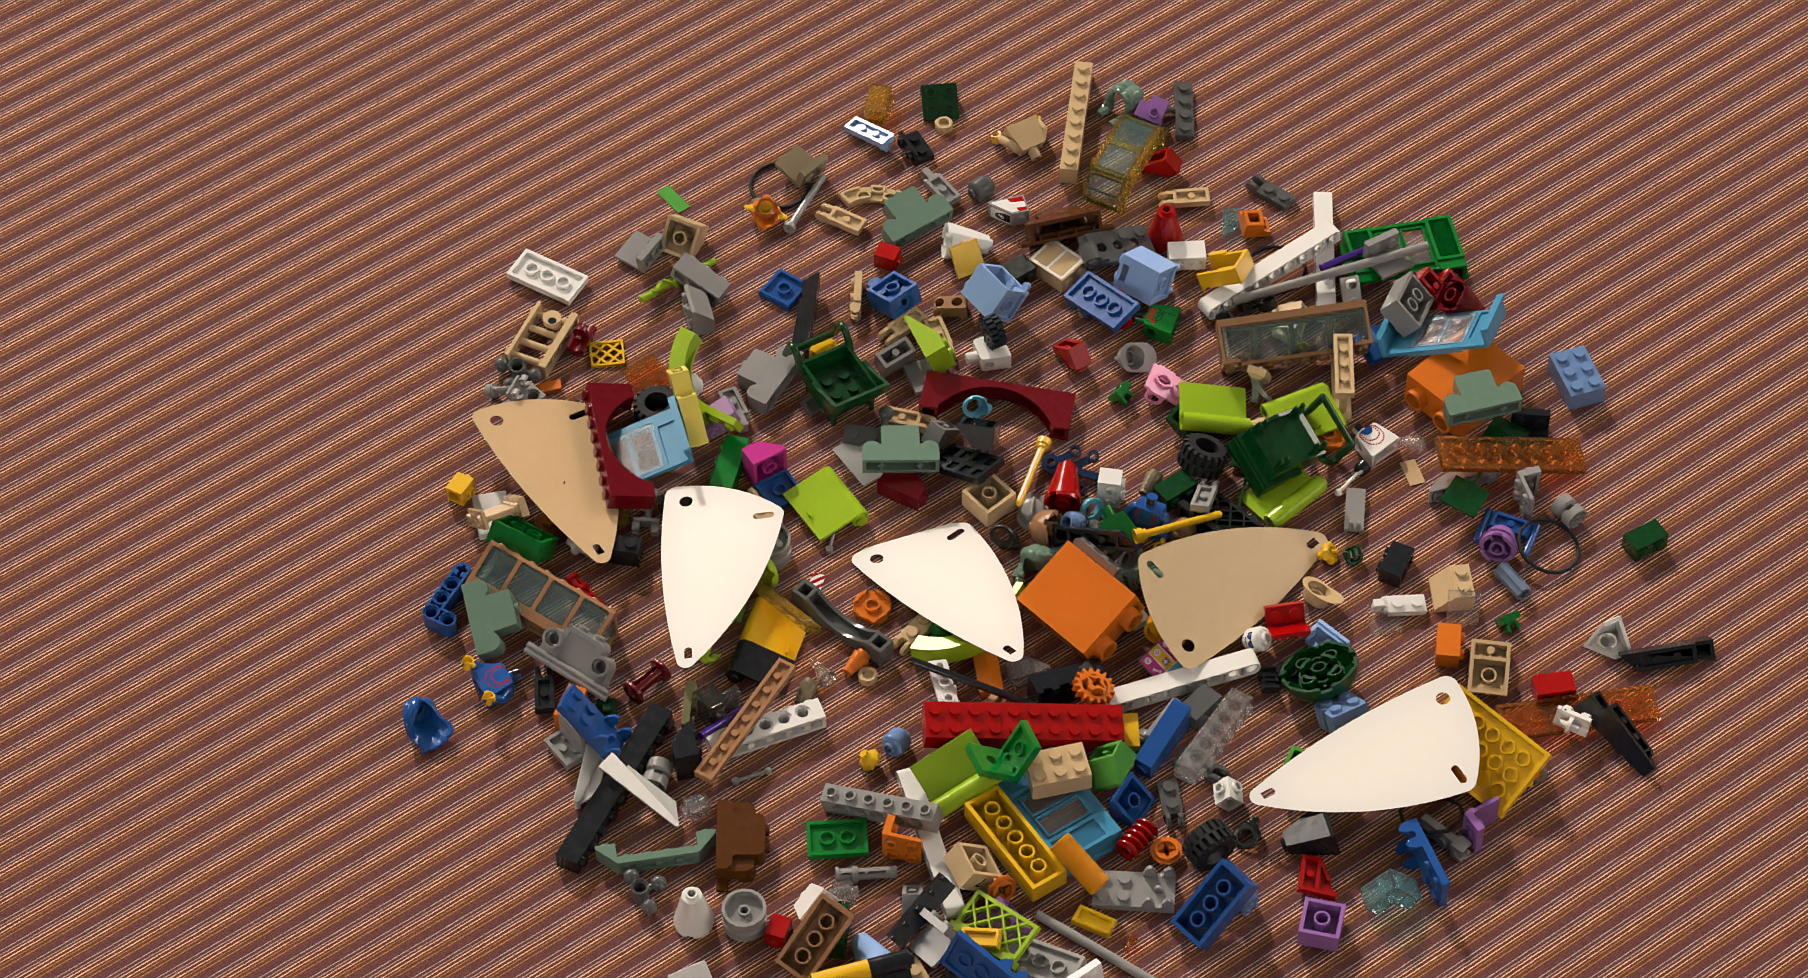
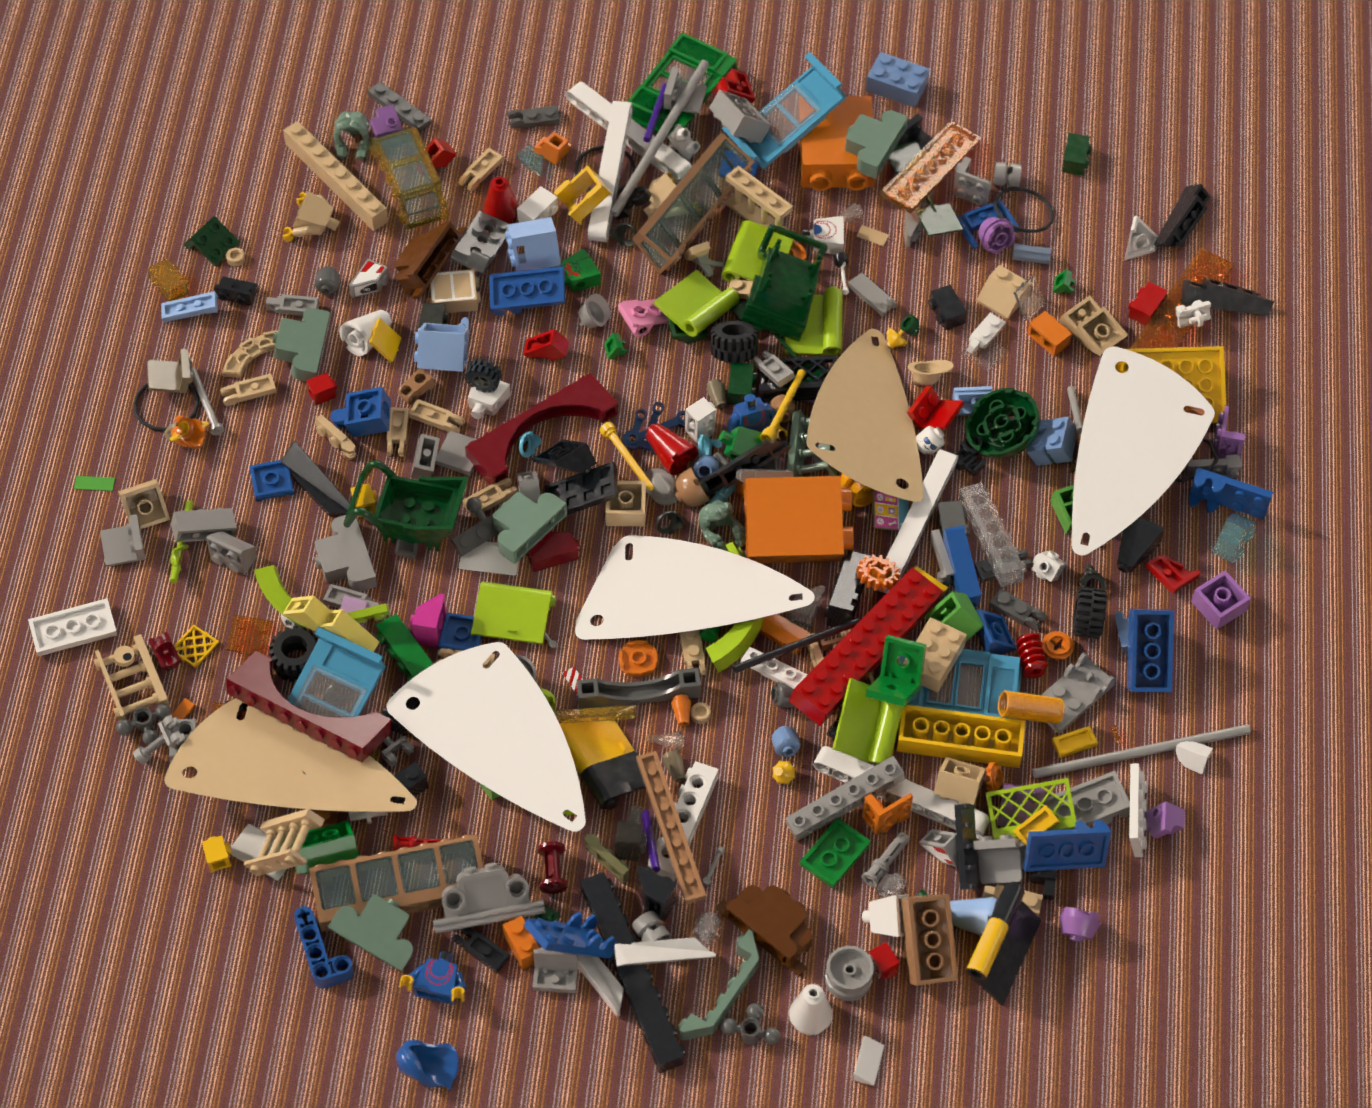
camera: 50 degrees left, 5 degrees up
lime slope [904,315,957,372] -> none
dark red cone [1436,277,1486,314] -> none

